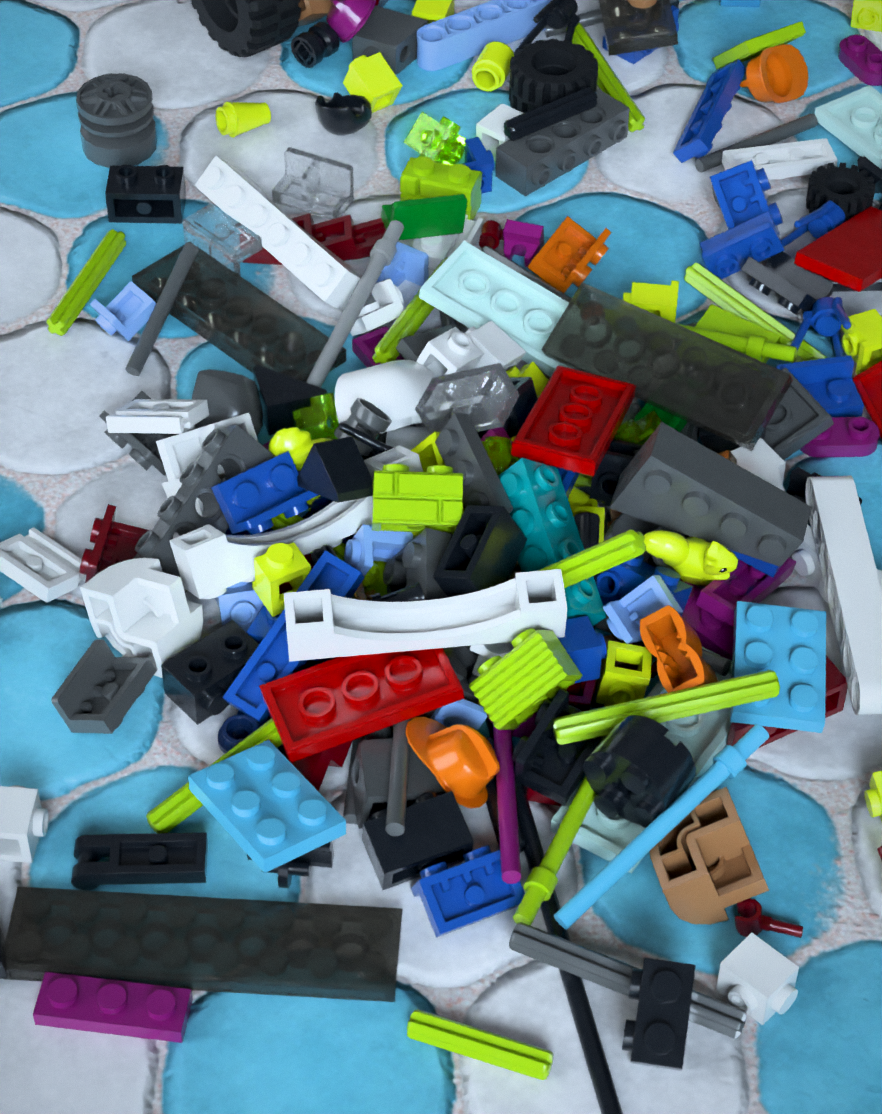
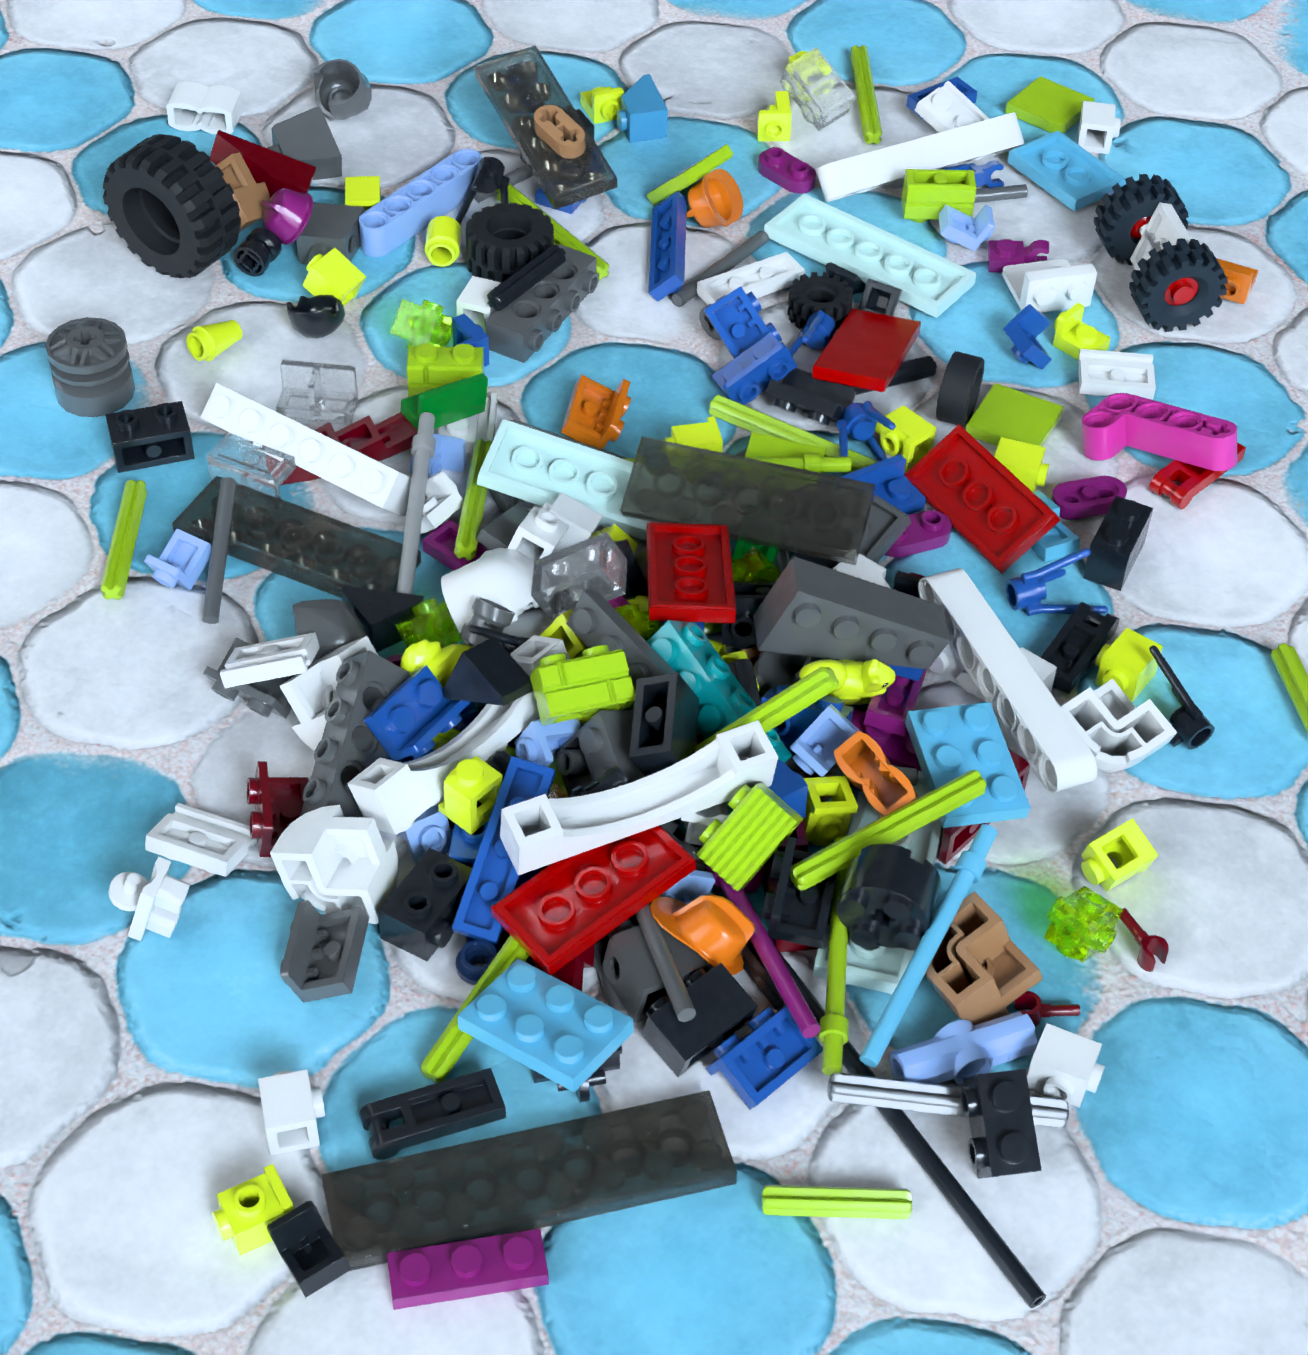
camera: 20 degrees left, 0 degrees up
dark red hand [479,220,504,249] -> none
magenta tile [503,219,544,267] -> none
none -> light blue piece [889,1011,1038,1085]
none -> clear neon green brick [1044,886,1123,963]

